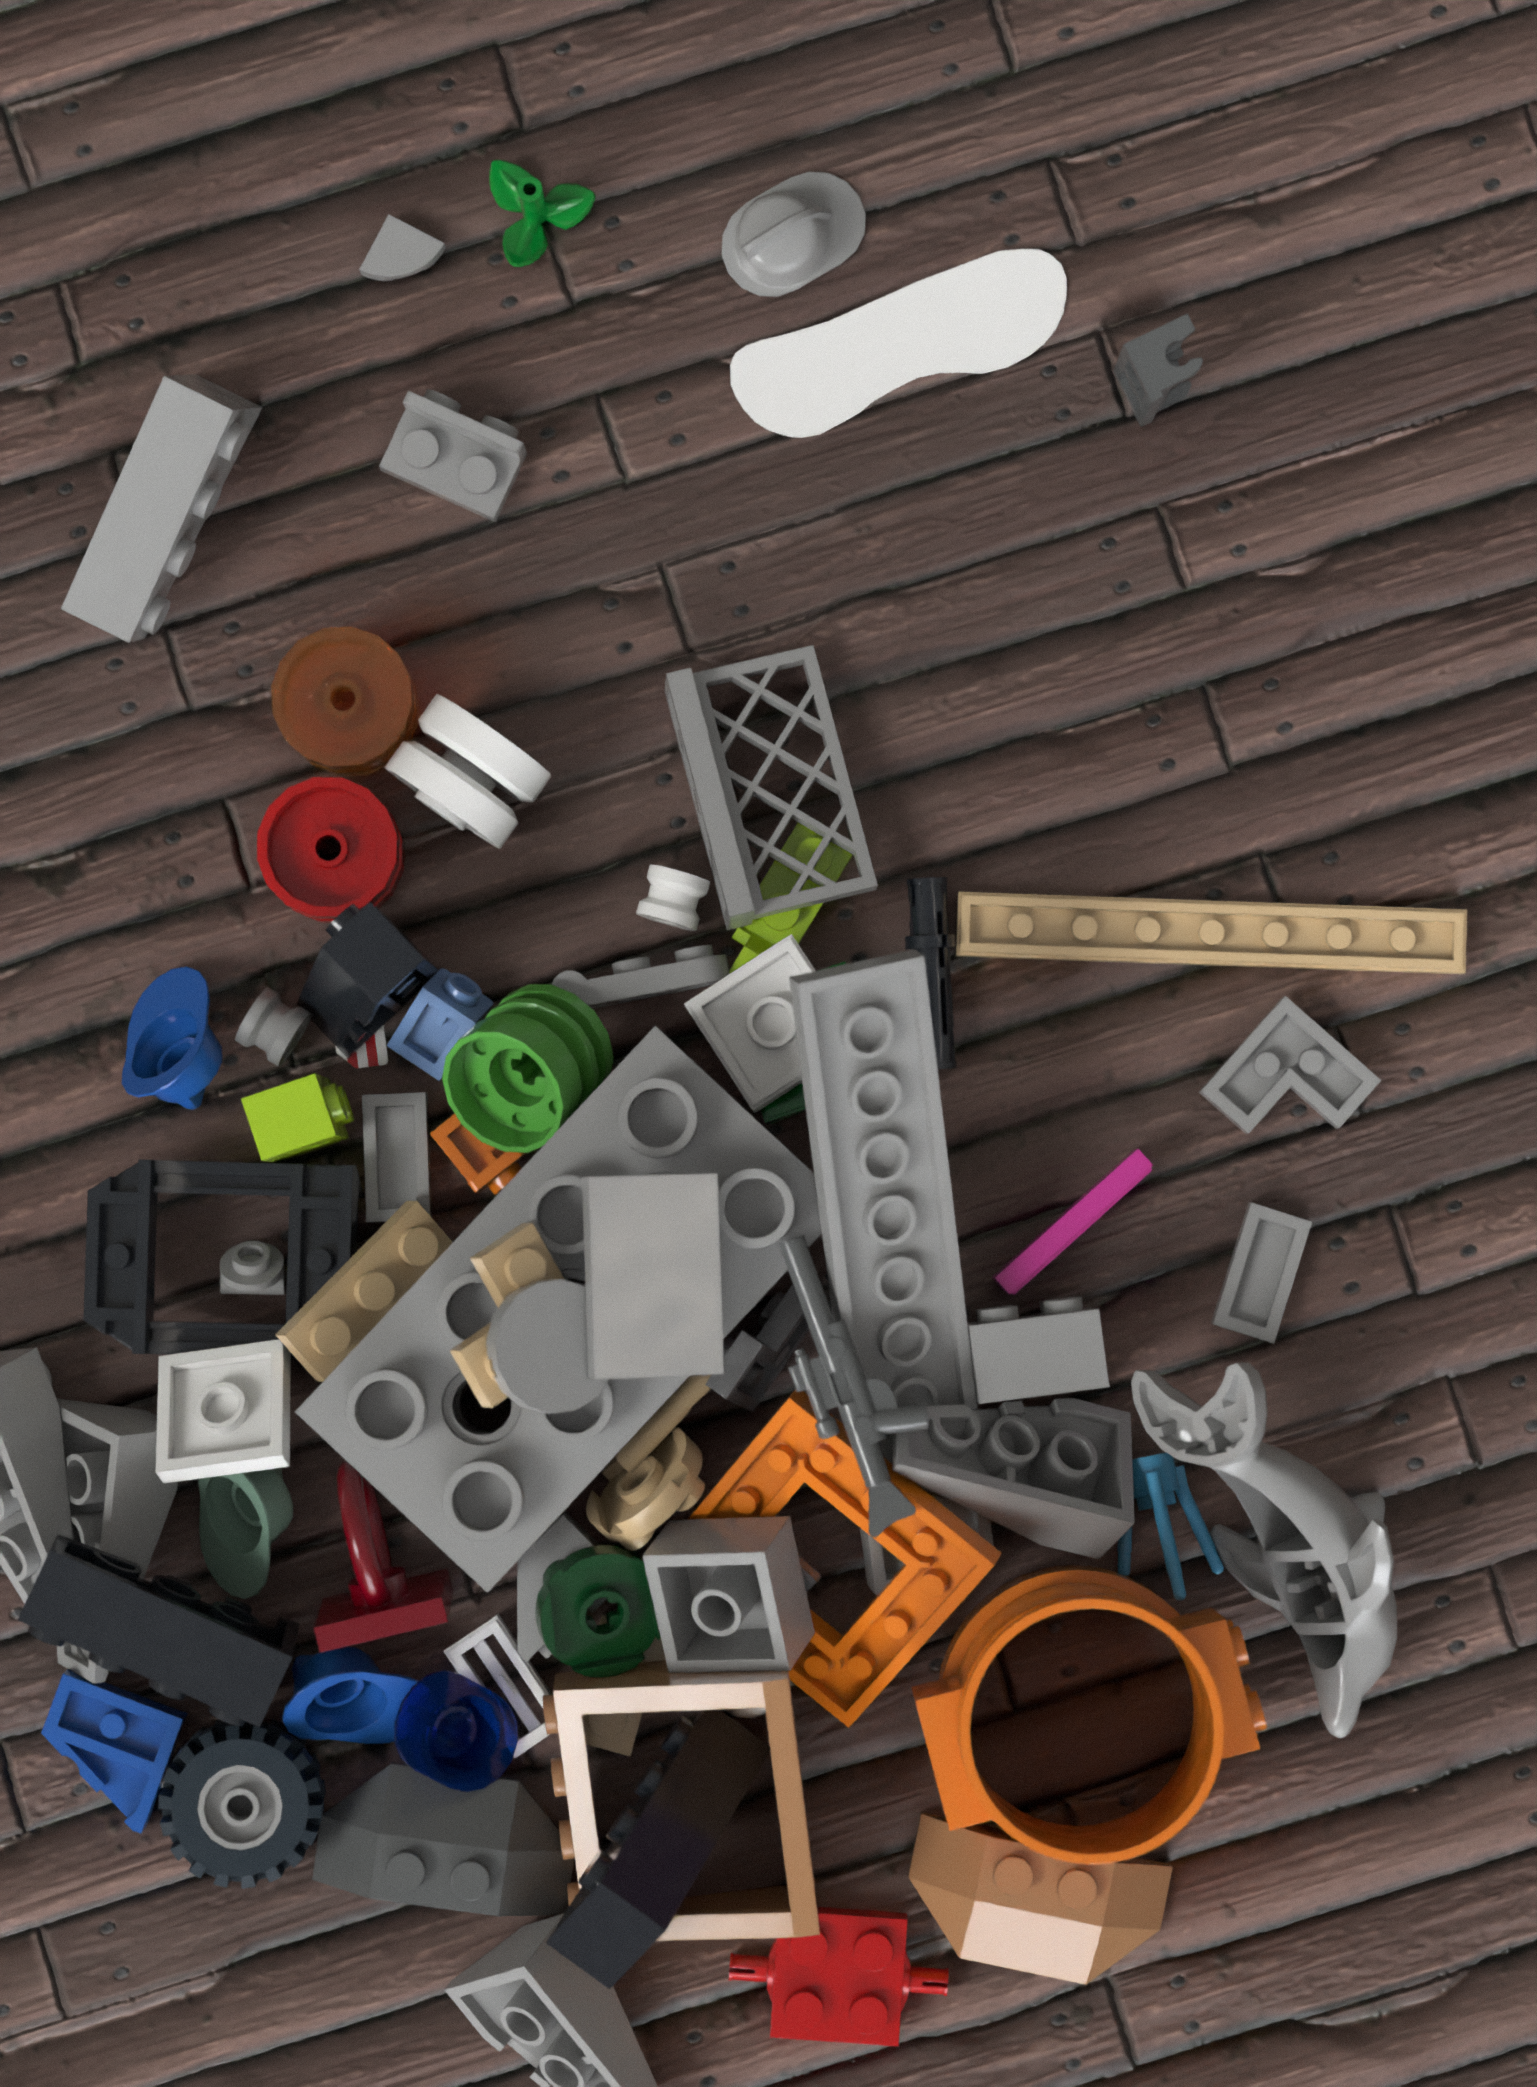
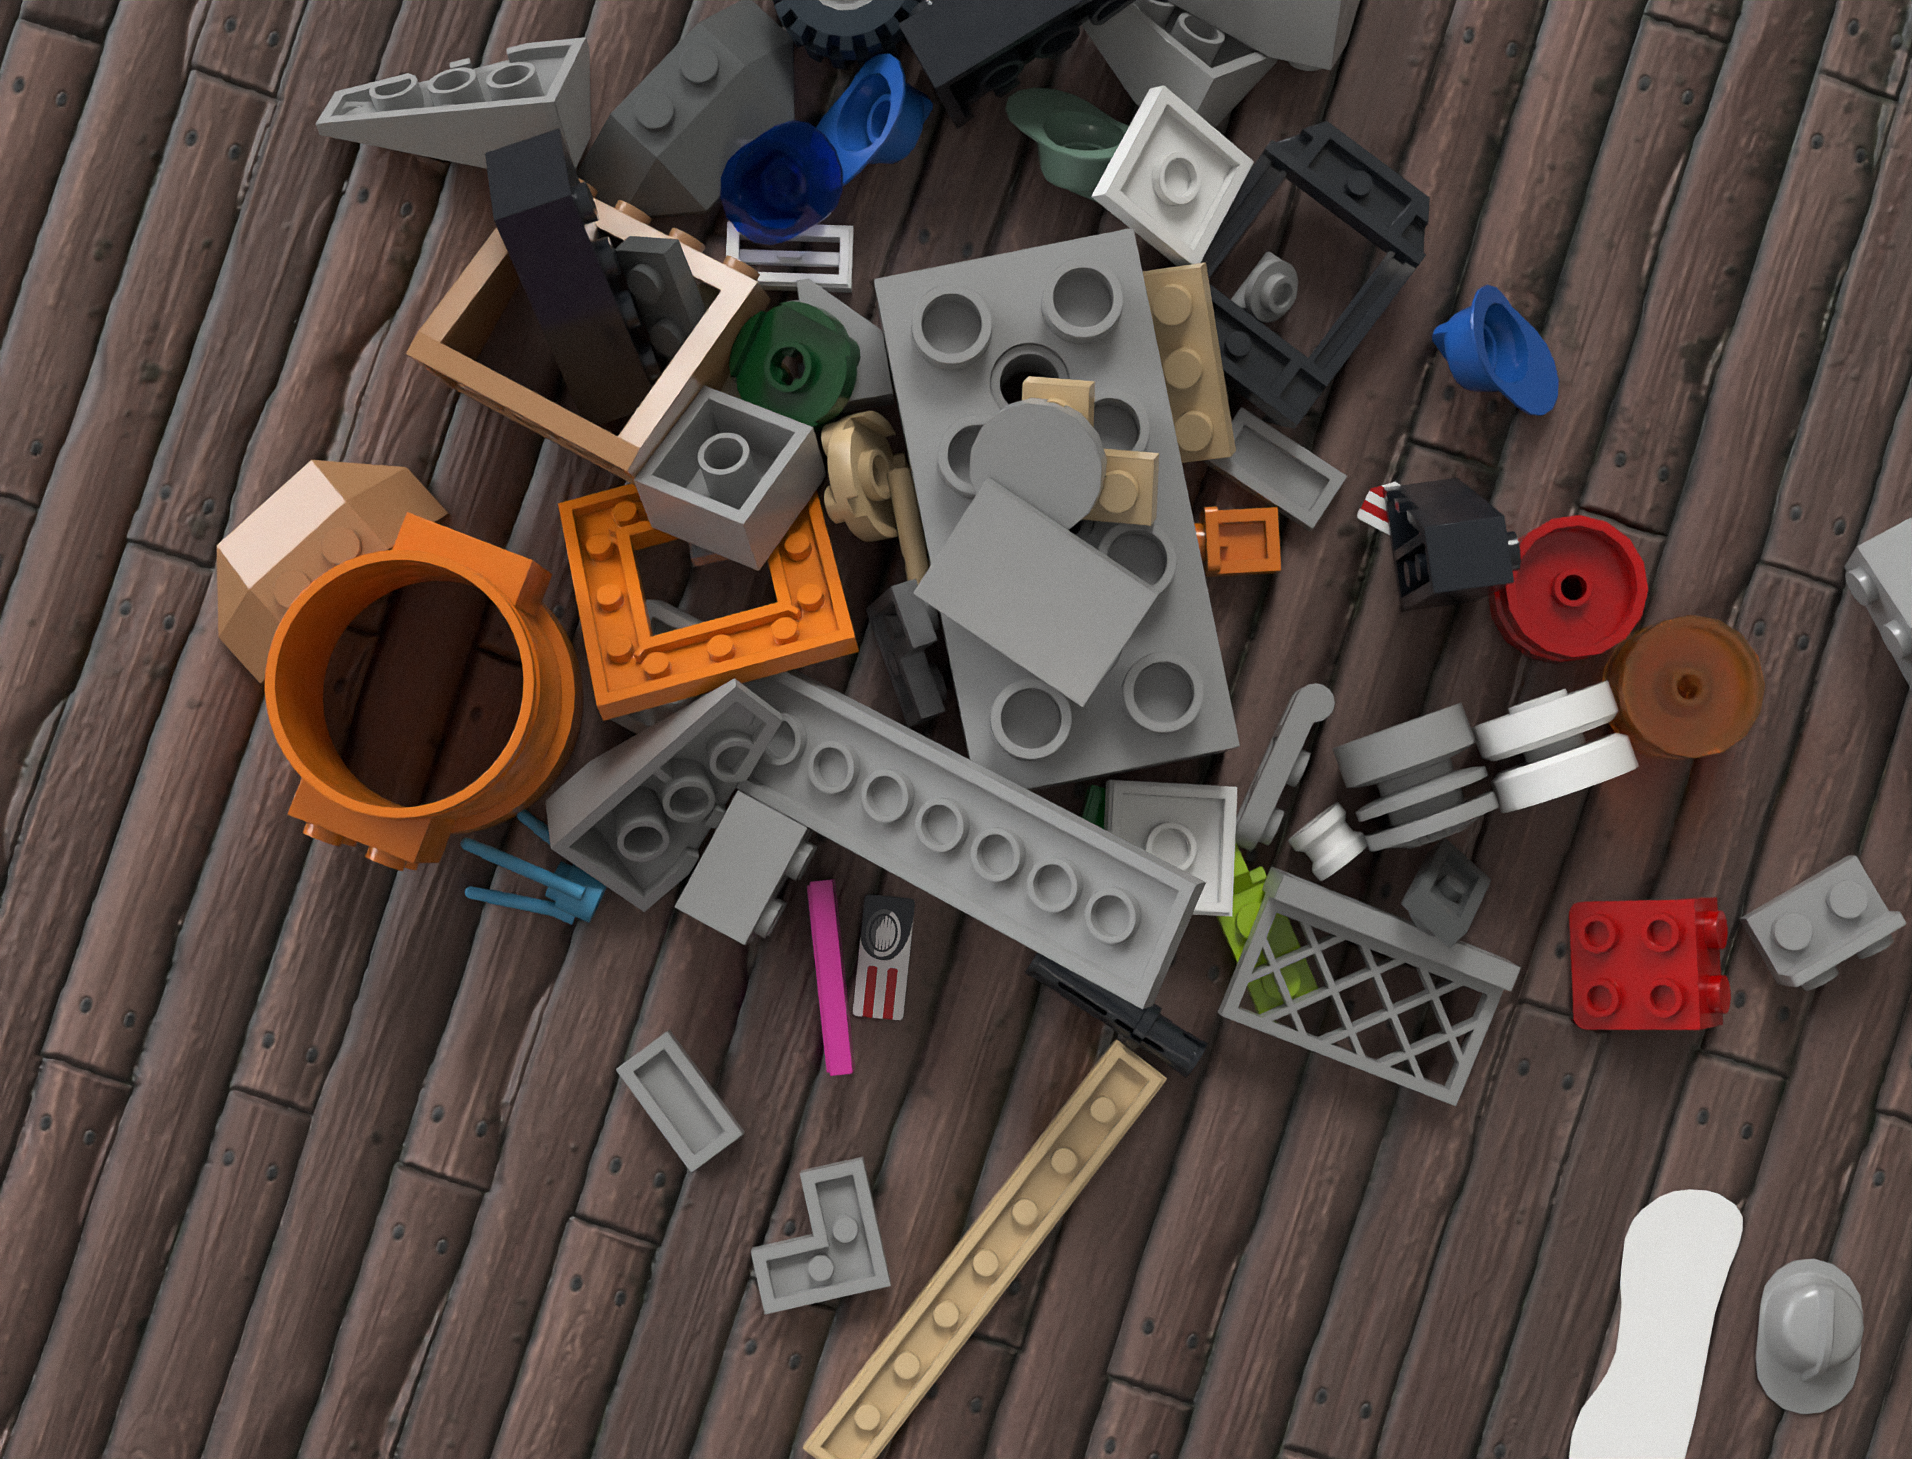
camera: 125 degrees right, 0 degrees up
light grey wheel [235,987,312,1067] -> none
lime brick [241,1073,354,1163] -> none
dark red tile [314,1461,454,1653] -> none
medium blue bracket [386,968,493,1081] -> none
bright green wheel [442,984,614,1153] -> none
red plate [728,1907,949,2047] -> none
dark grey piece [779,1235,929,1538] -> none
light grey animal [1131,1362,1397,1738] -> none
none -> dark grey plate [615,236,706,360]
none -> sticker [853,894,915,1020]
none -> light grey wheel [1332,703,1499,852]
none -> dark grey plate [1401,838,1491,948]
none -> red bracket [1569,897,1731,1030]

